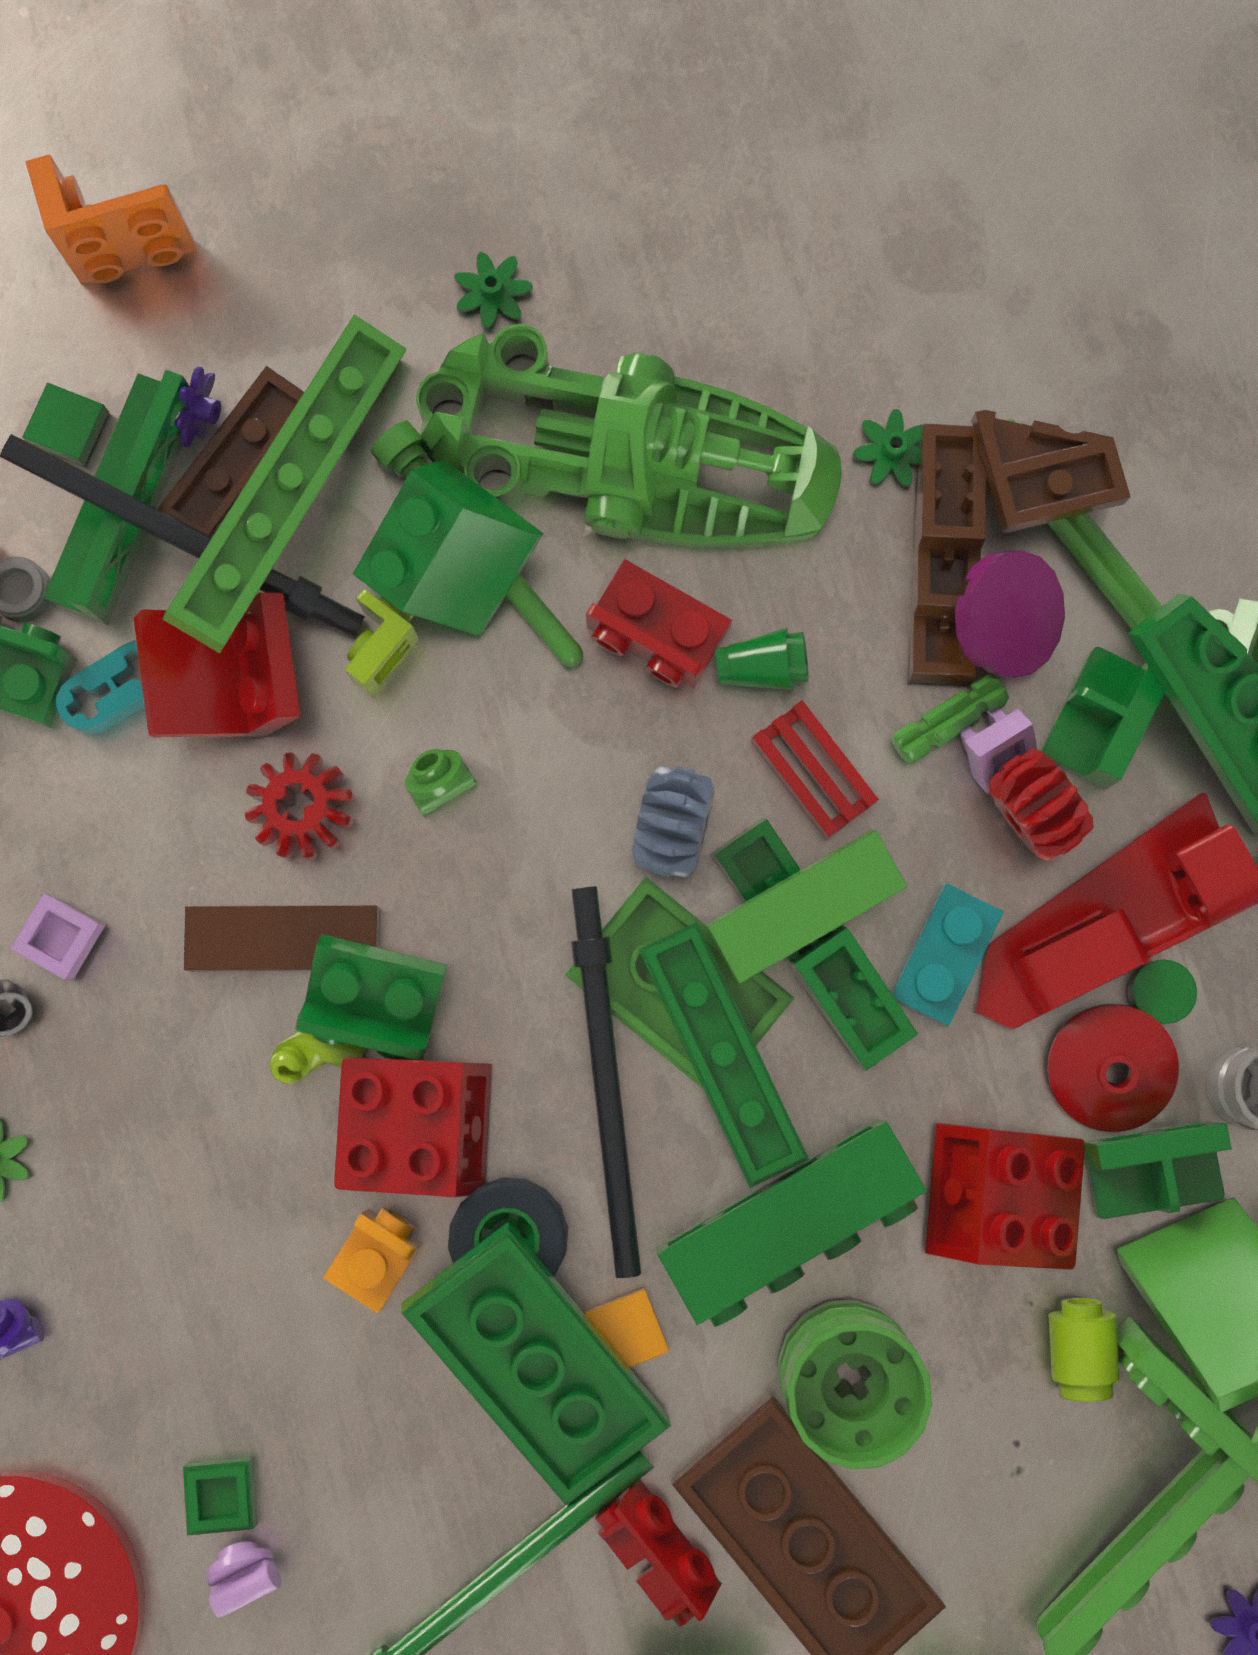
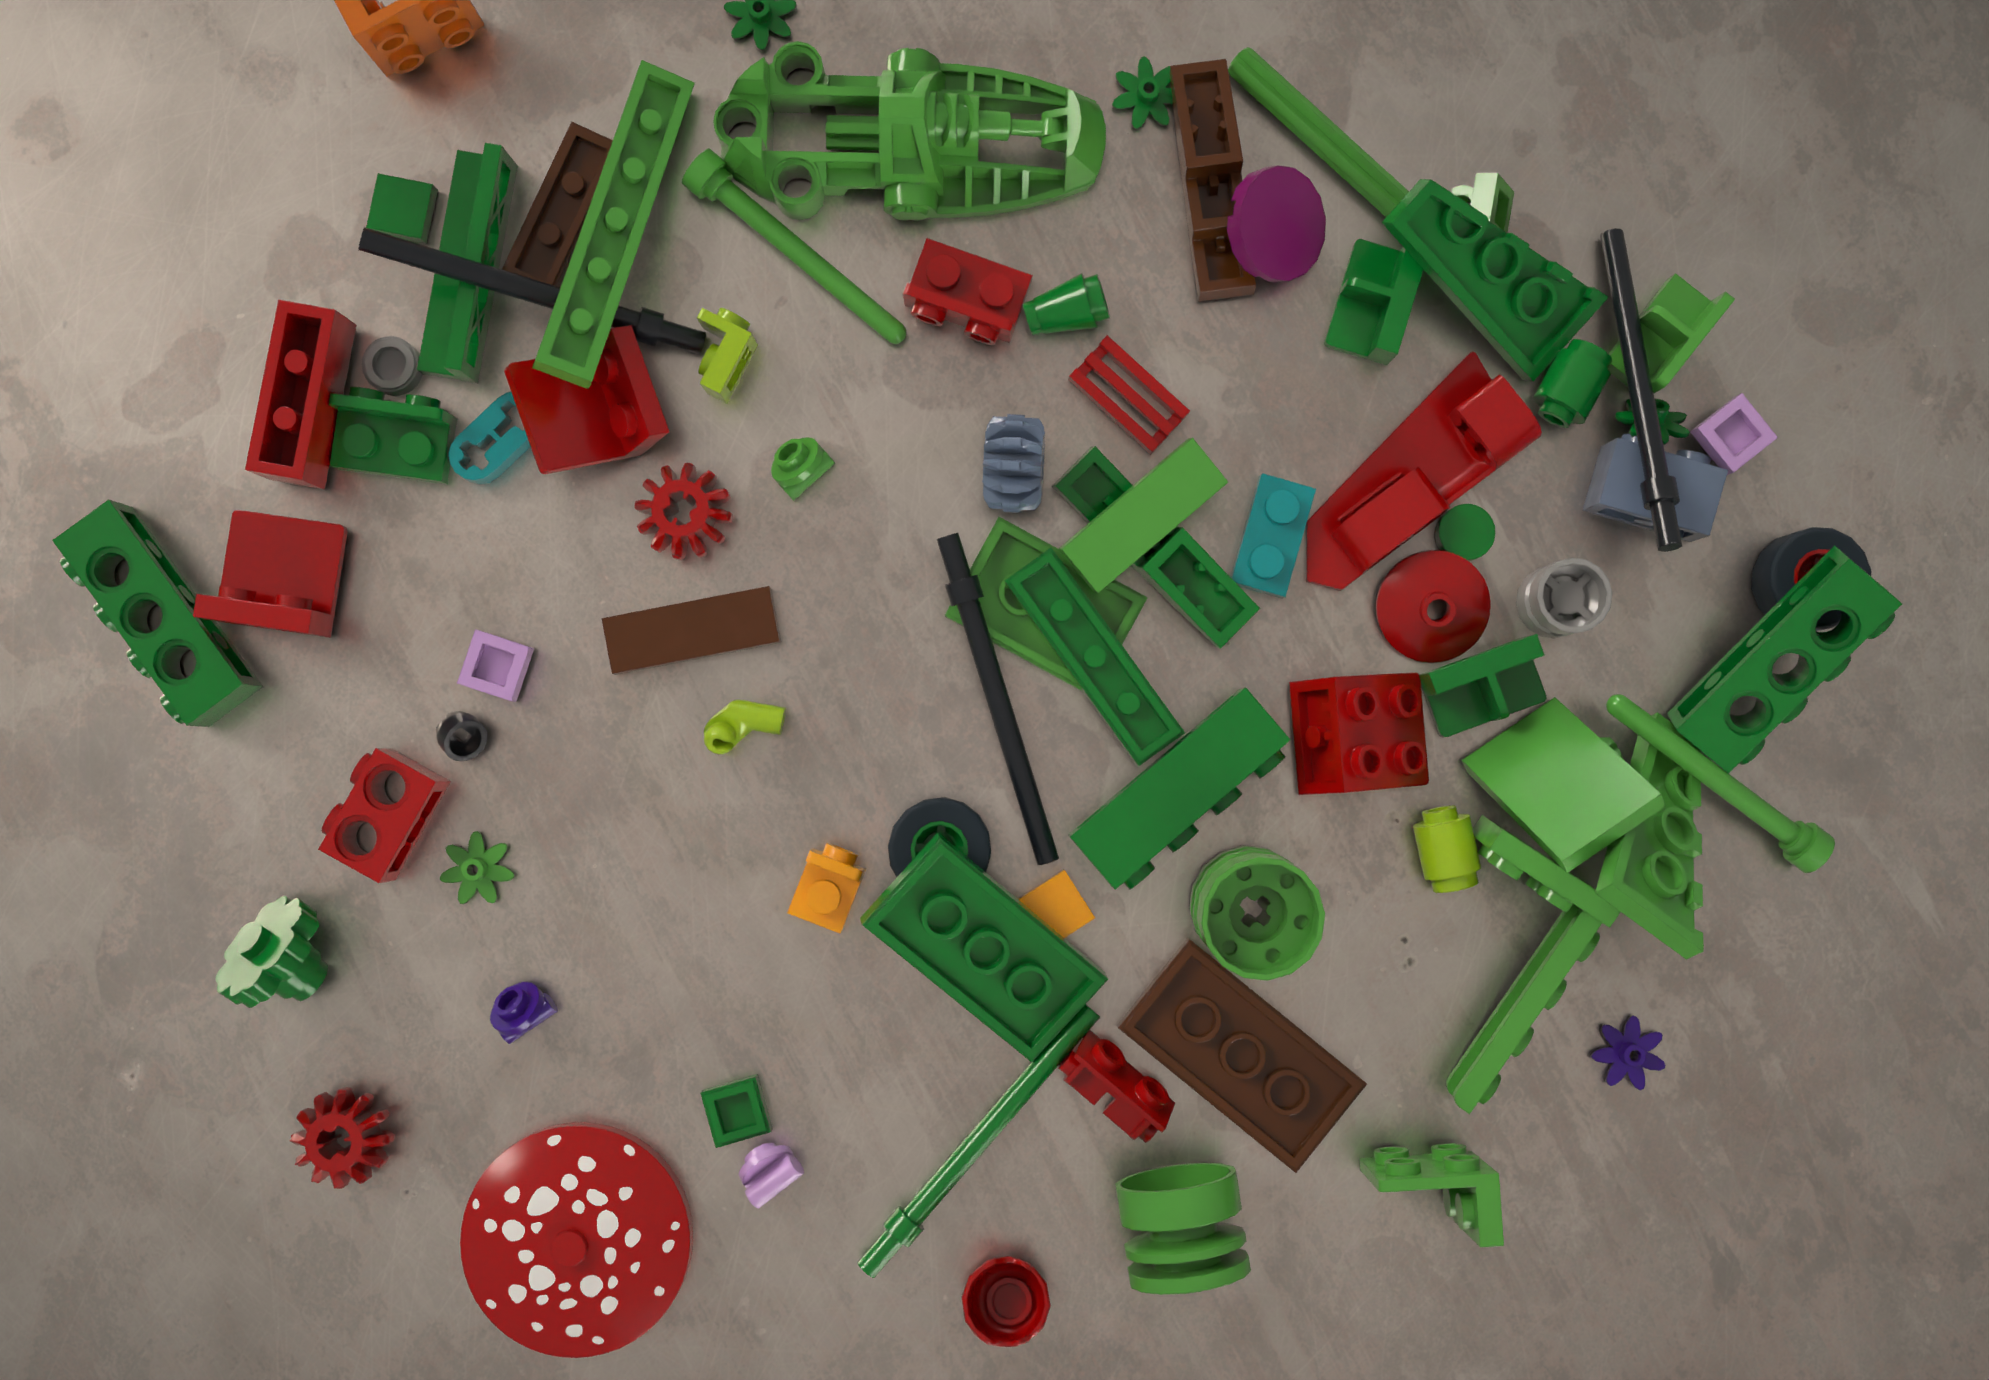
camera: 15 degrees left, 5 degrees up
dark purple plant [174,366,221,448] -> none
green bracket [295,934,447,1060] -> none
red bracket [334,1057,492,1197] -> none
green slope [353,459,544,636] -> none
bright green axle [892,674,1009,764] -> none
lavender tile [960,708,1037,793] -> none
reddish brown wing [971,410,1131,534] -> none
red gear [989,748,1094,862] -> none

